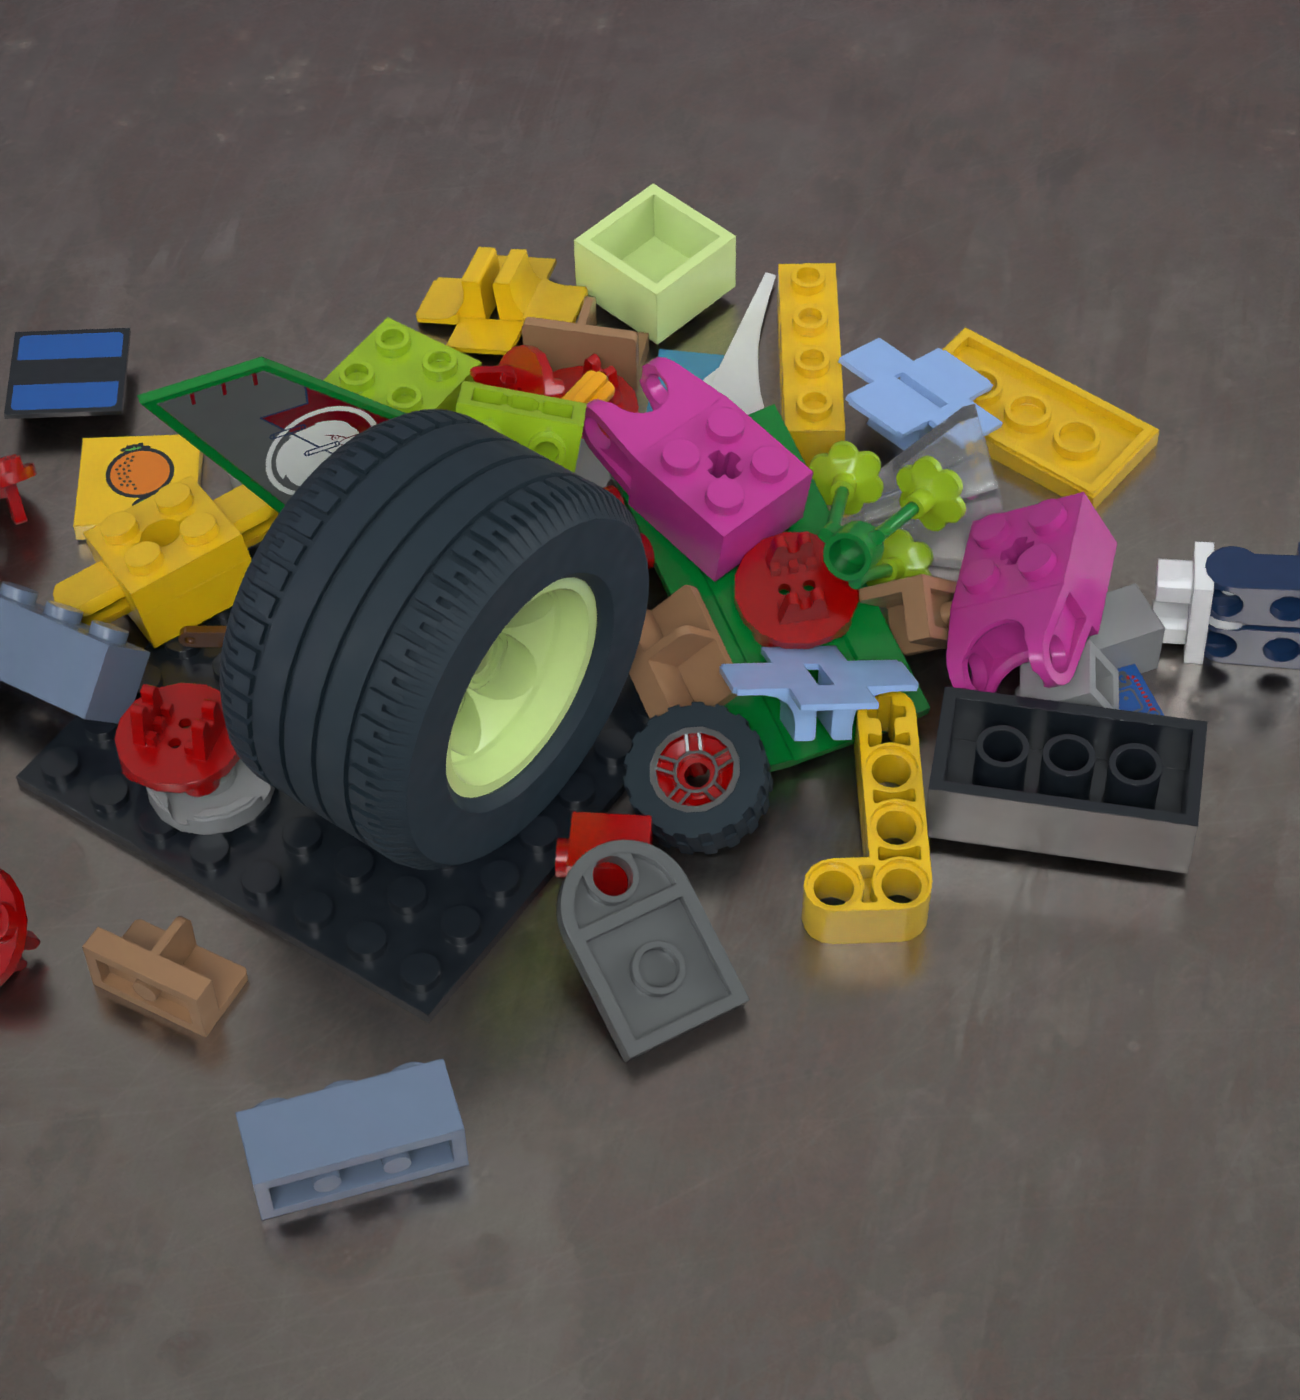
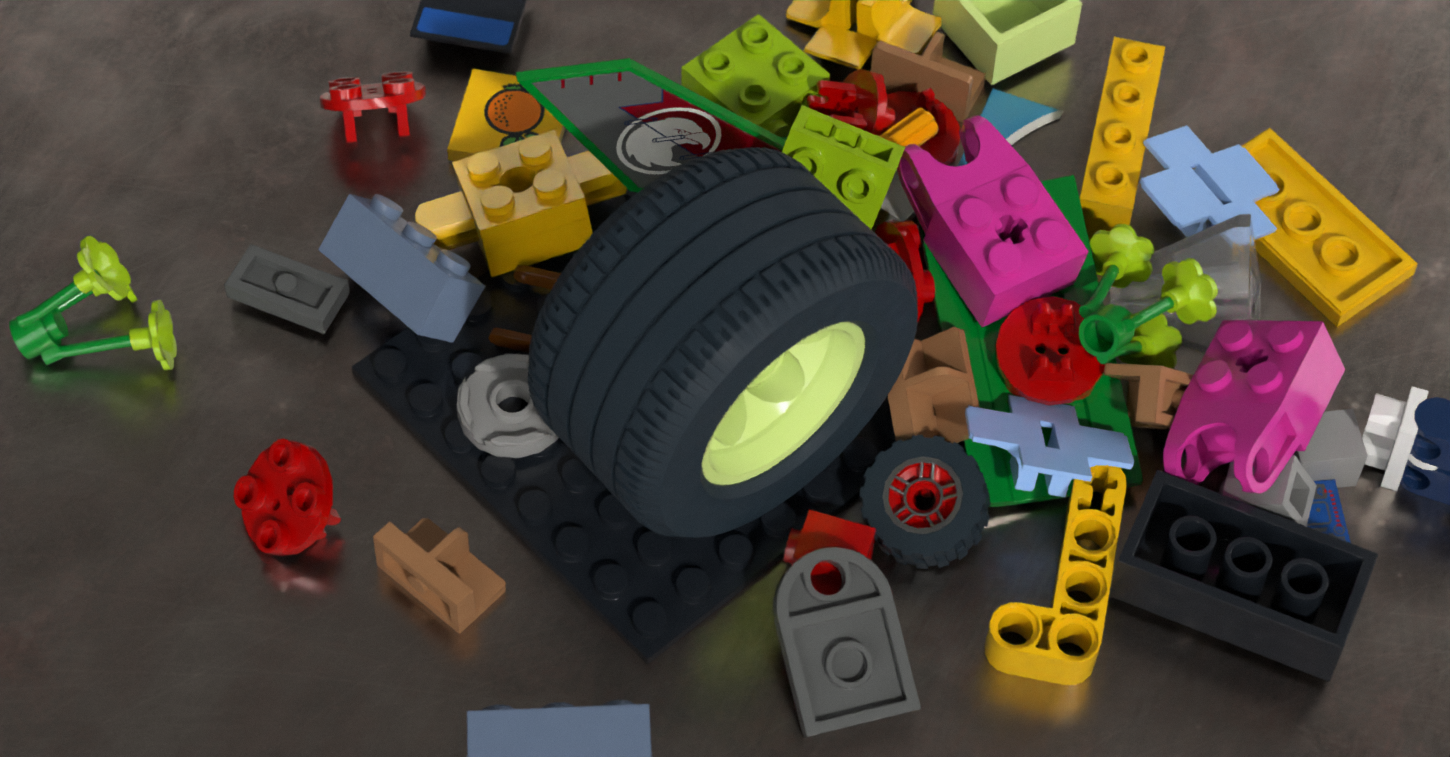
camera: 10 degrees right, 5 degrees up
red plate [114,683,240,797] -> none
white sticker [710,272,776,415] -> none

